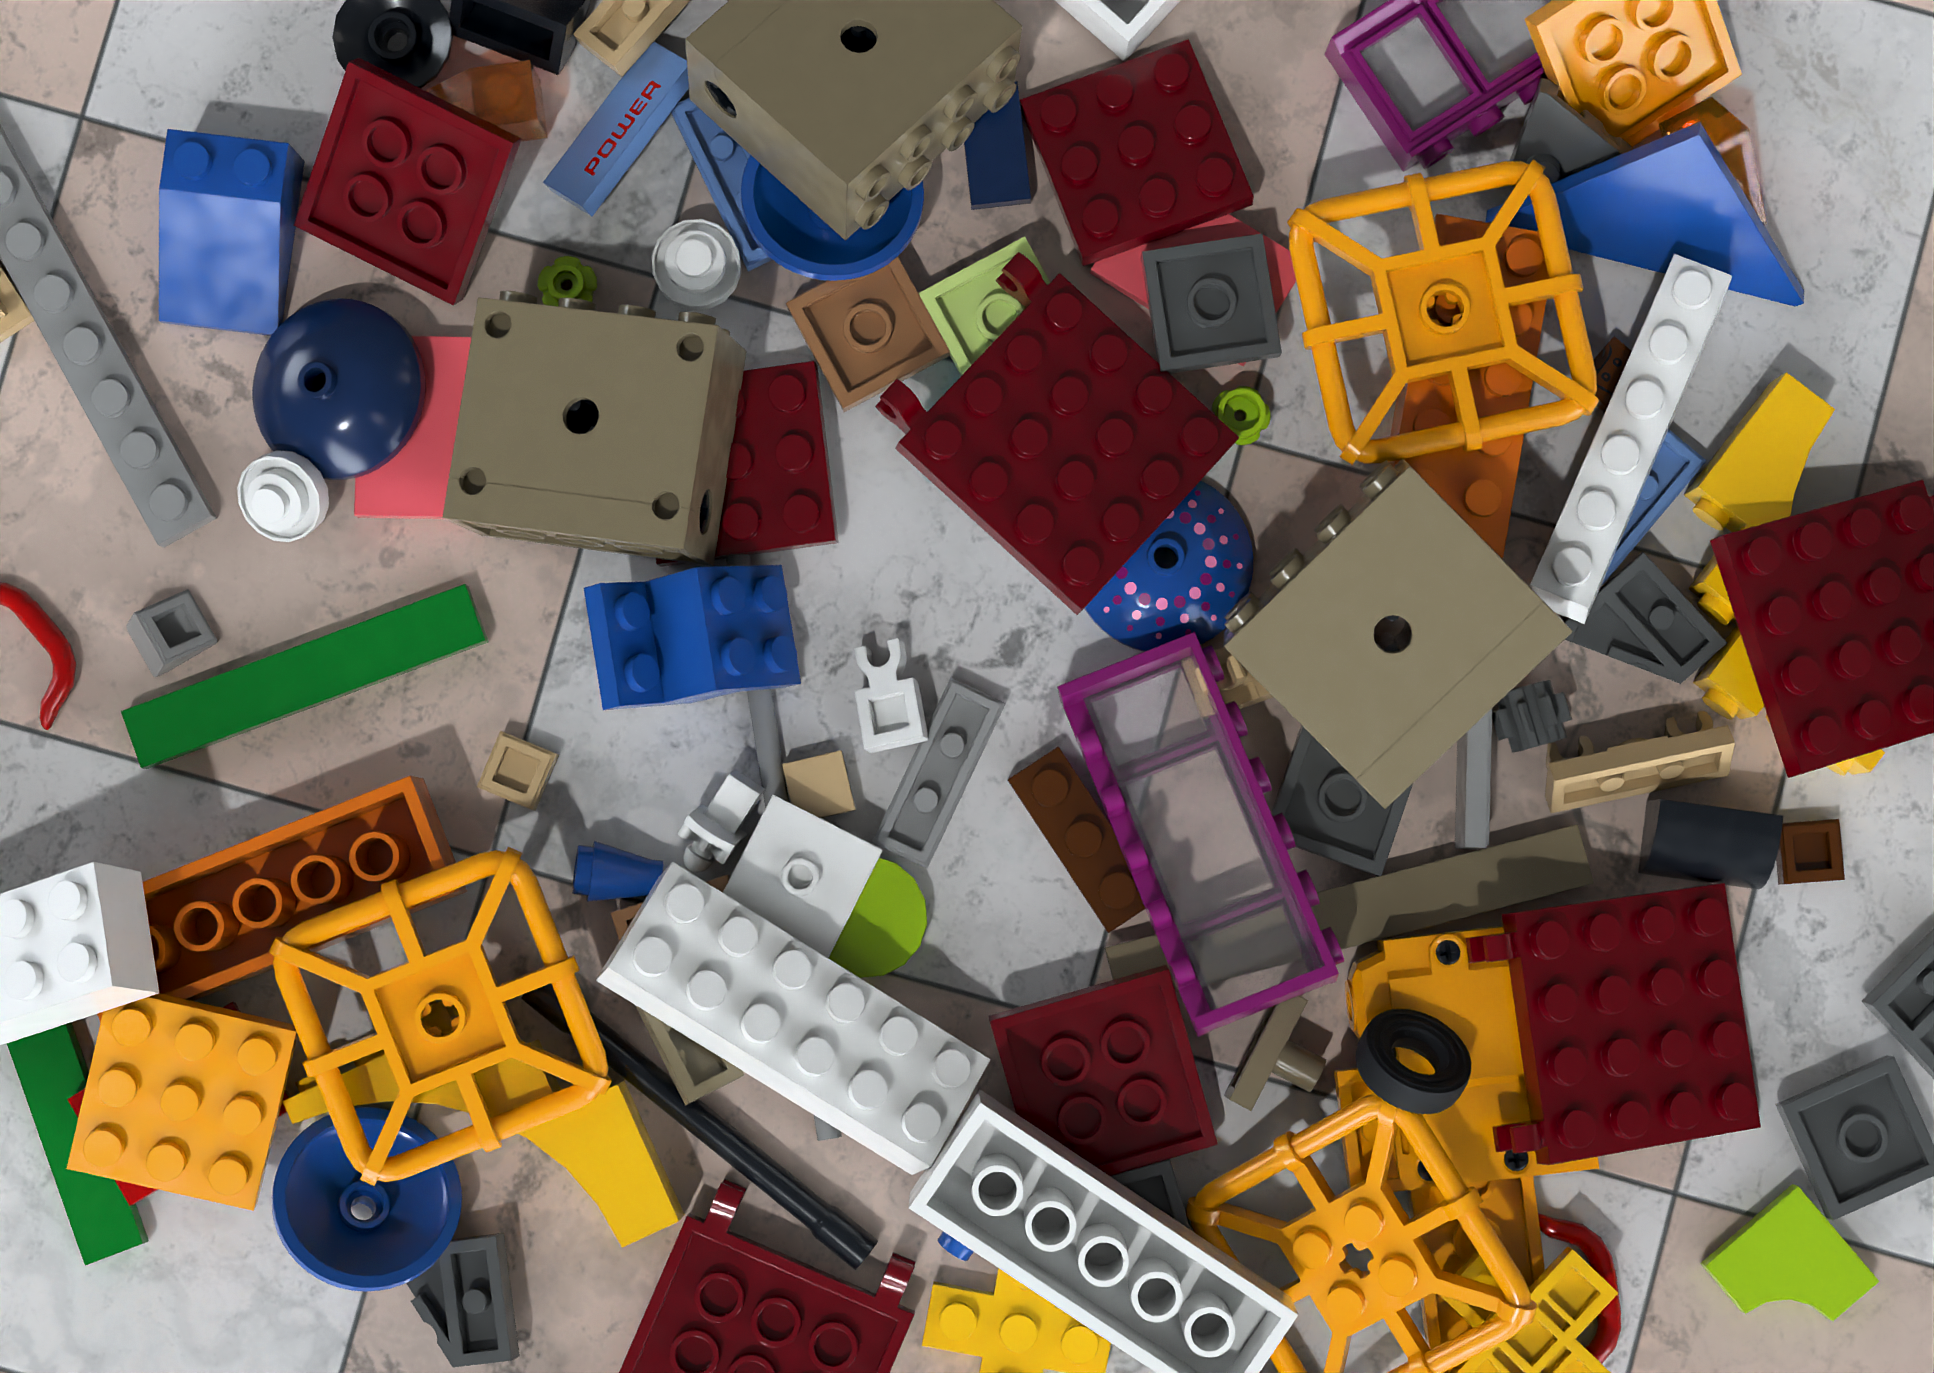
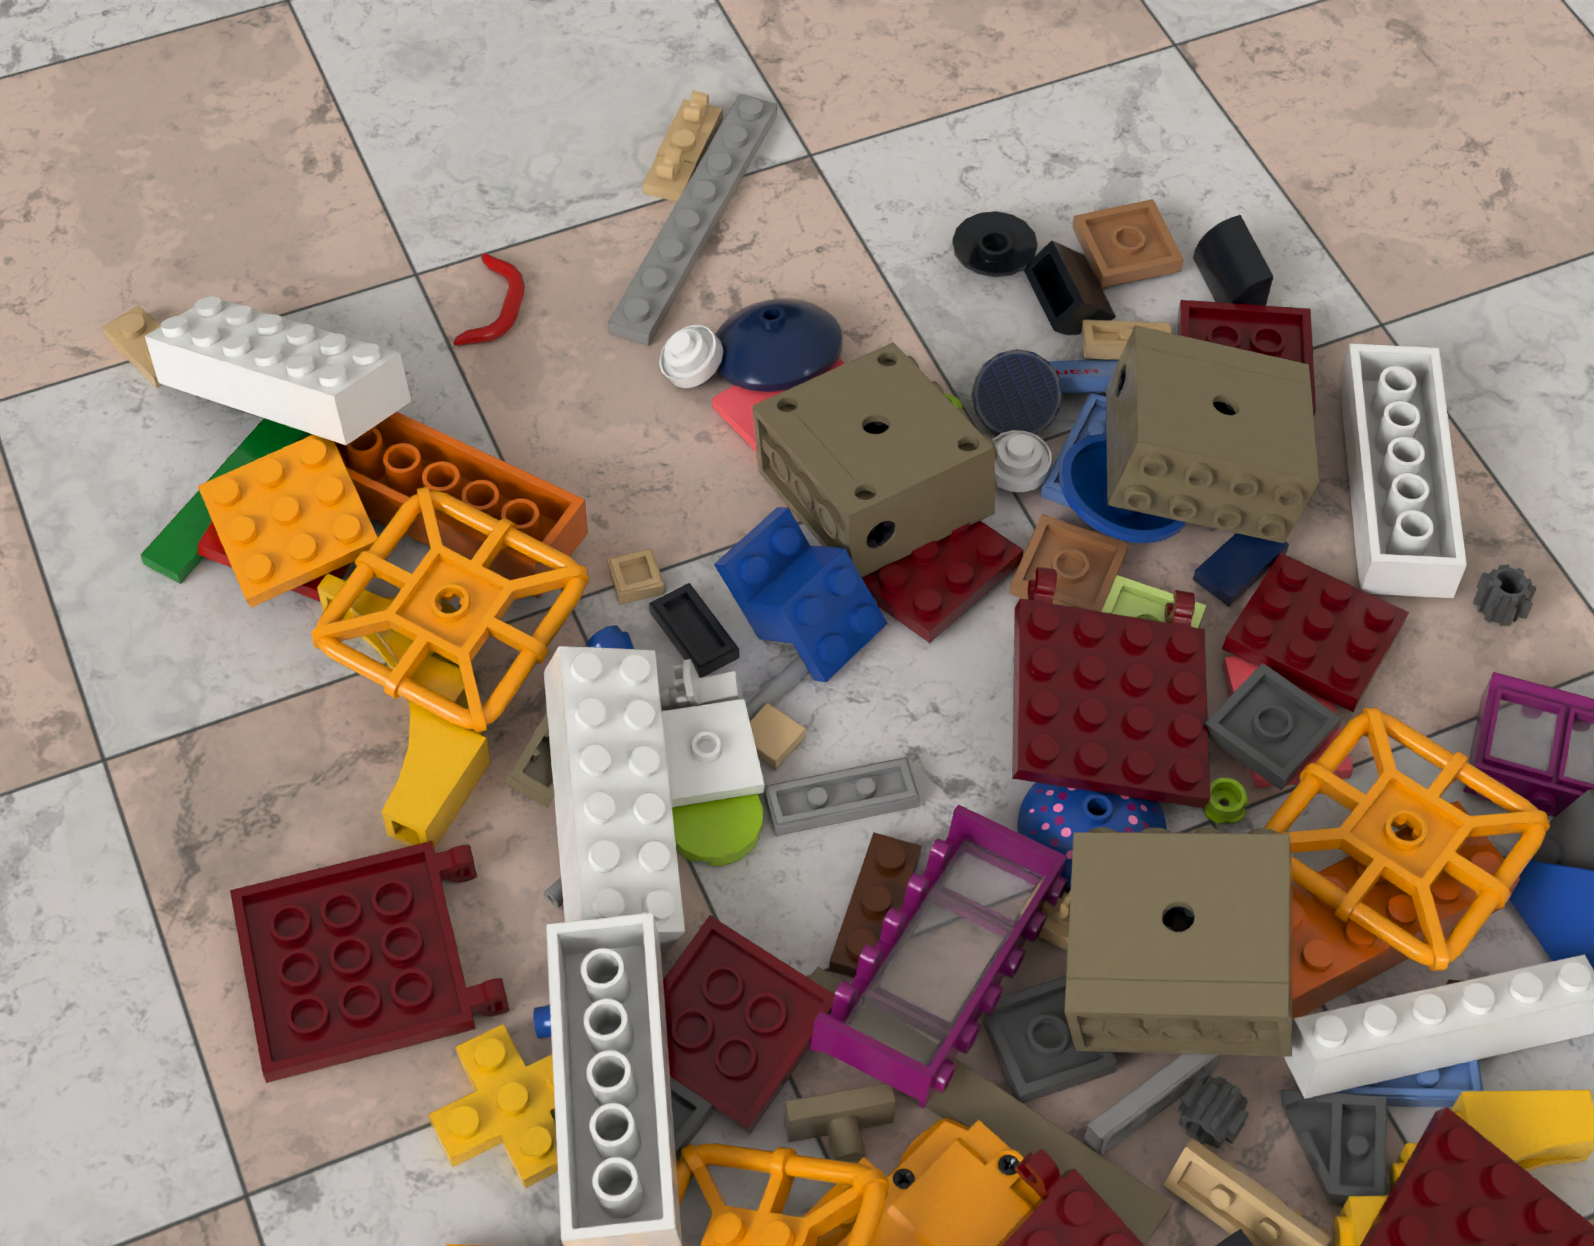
camera: 50 degrees right, 30 degrees down
green tile [121,584,489,769] -> none
light grey slope [127,589,218,677] -> none
slope [159,129,305,336] -> none
blue dish [271,1107,462,1292] -> none
dark red plate [293,58,522,306] -> none
dark grey wing [406,1233,520,1368] -> none
clear orange slope [425,60,548,142] -> none
black piece [521,983,878,1270] -> none
white plate [854,638,929,753] -> none
black tyre [1356,1009,1471,1114] -> none
none -> black tile [649,583,739,678]
none -> tile [971,349,1062,435]

